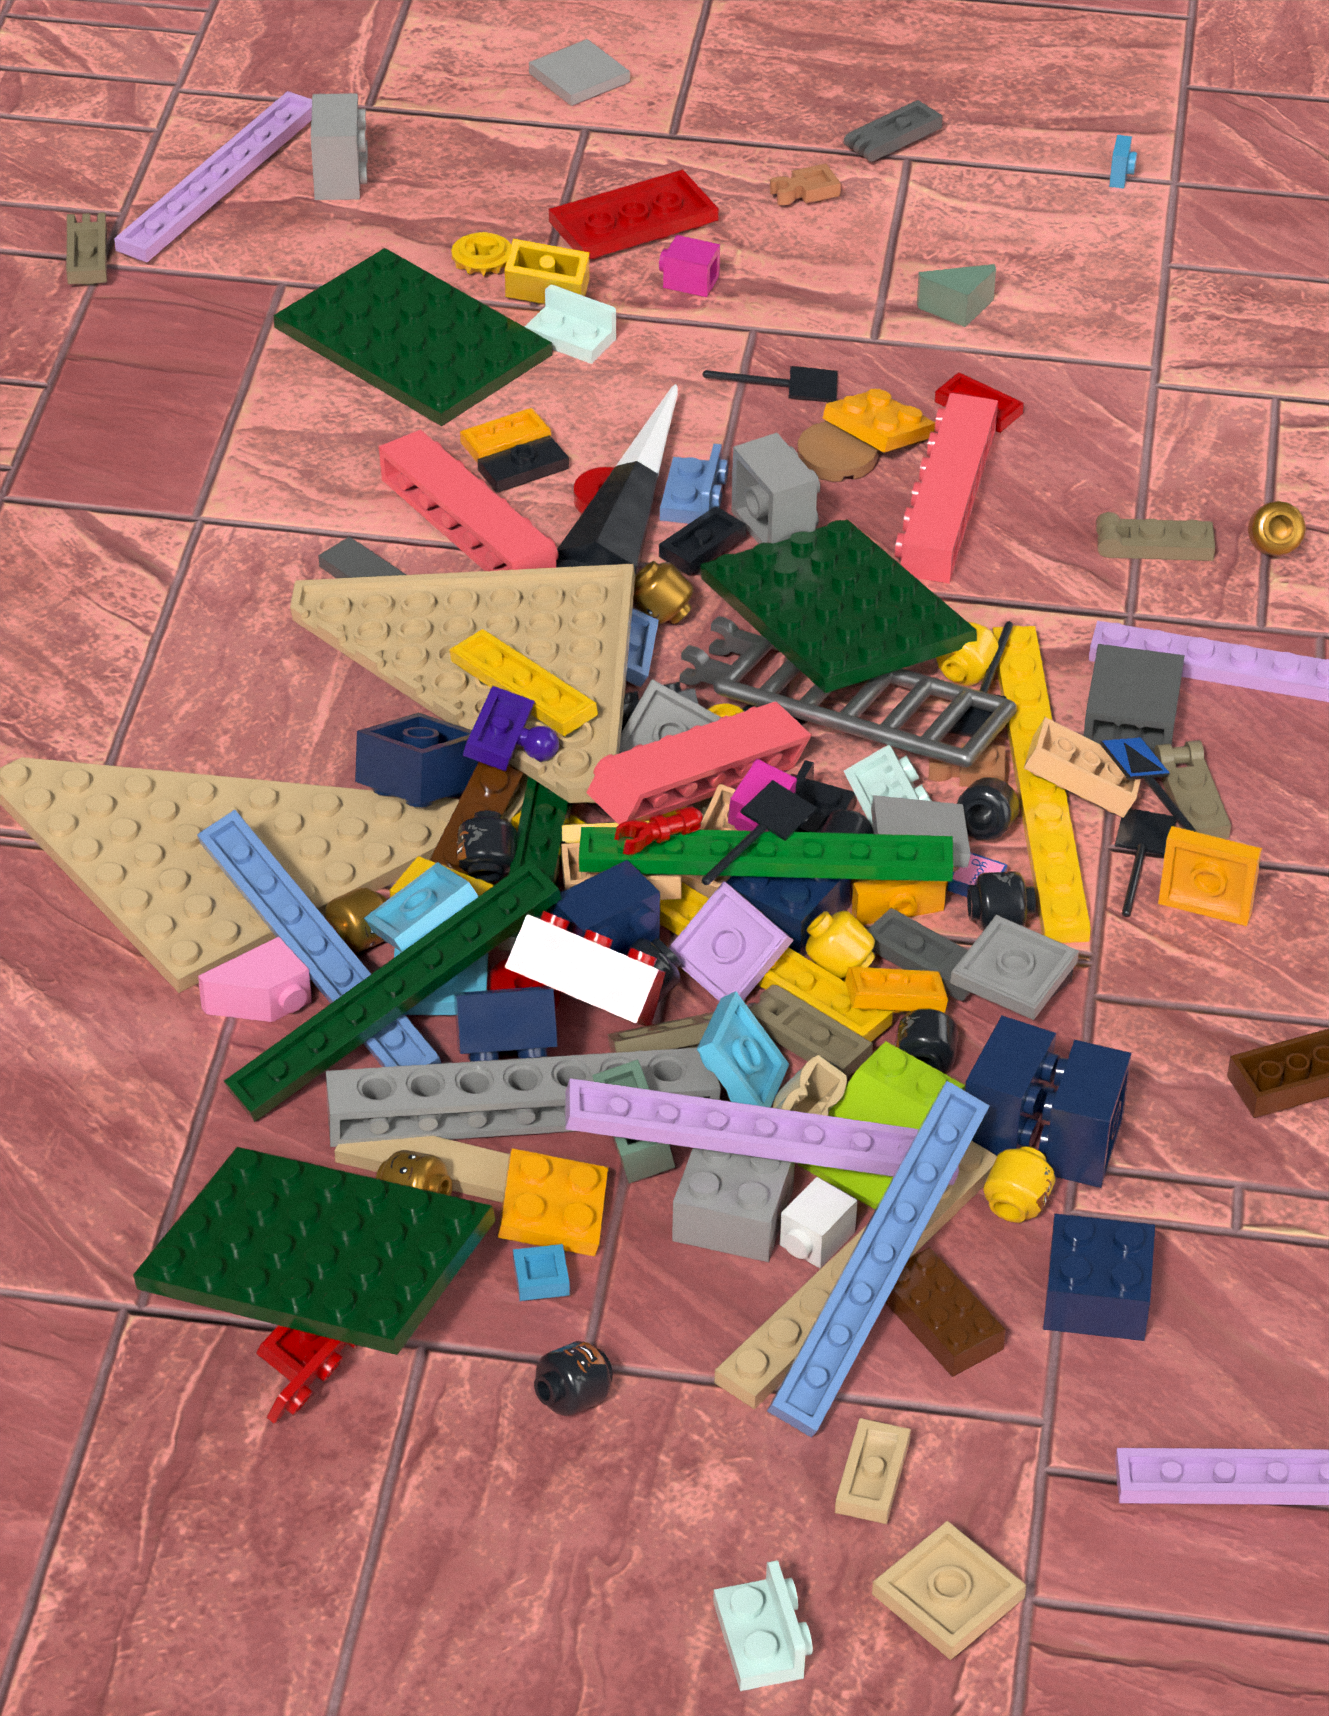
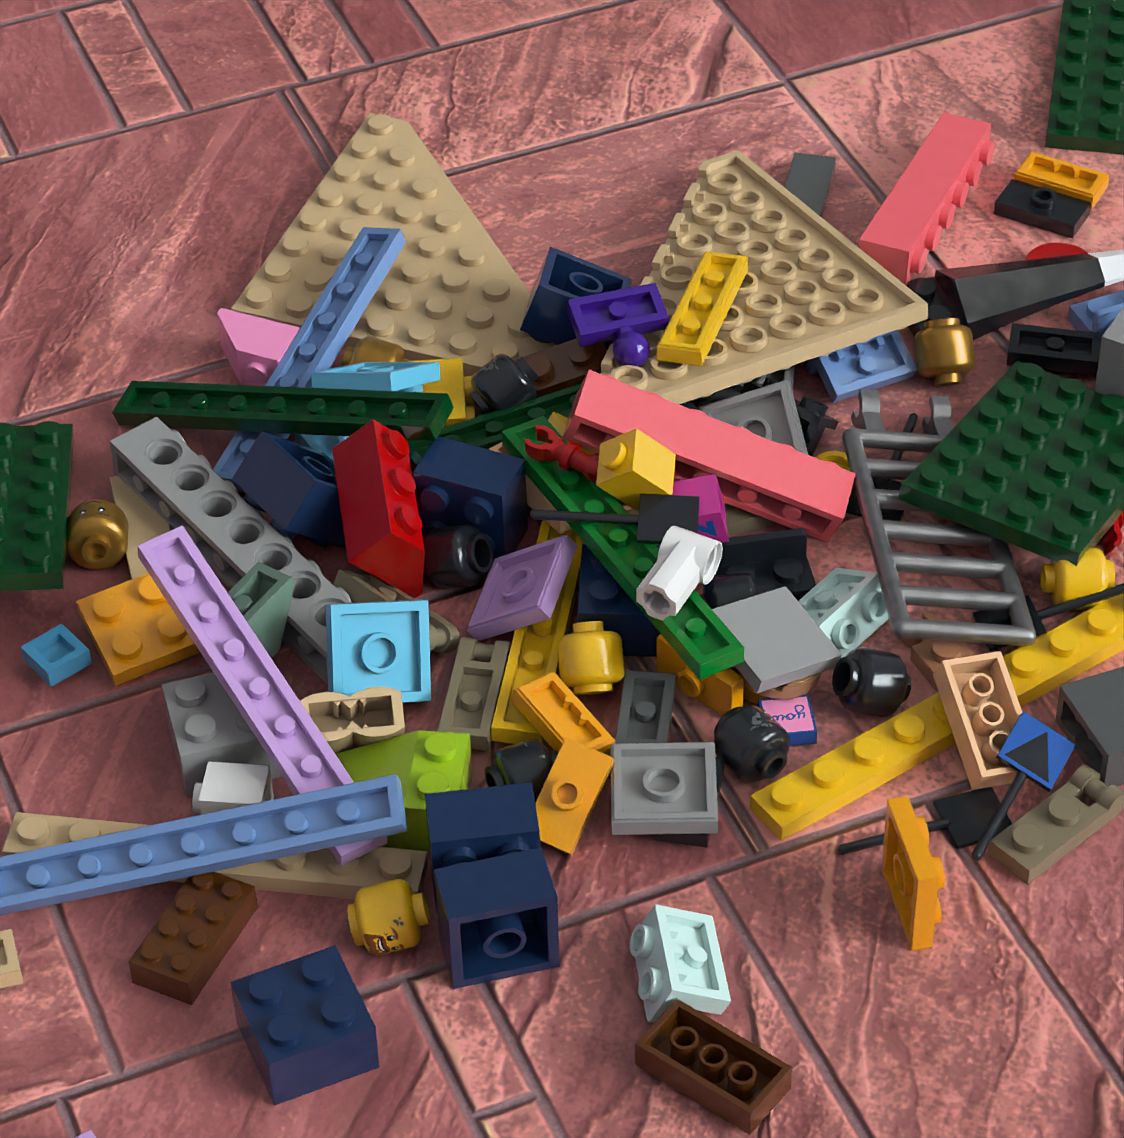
camera: 60 degrees right, 0 degrees up
none -> light orange plate [535,737,615,856]
none -> yellow brick [596,428,676,510]
none -> light aqua bracket [630,904,731,1023]
none -> white piece [636,526,723,621]

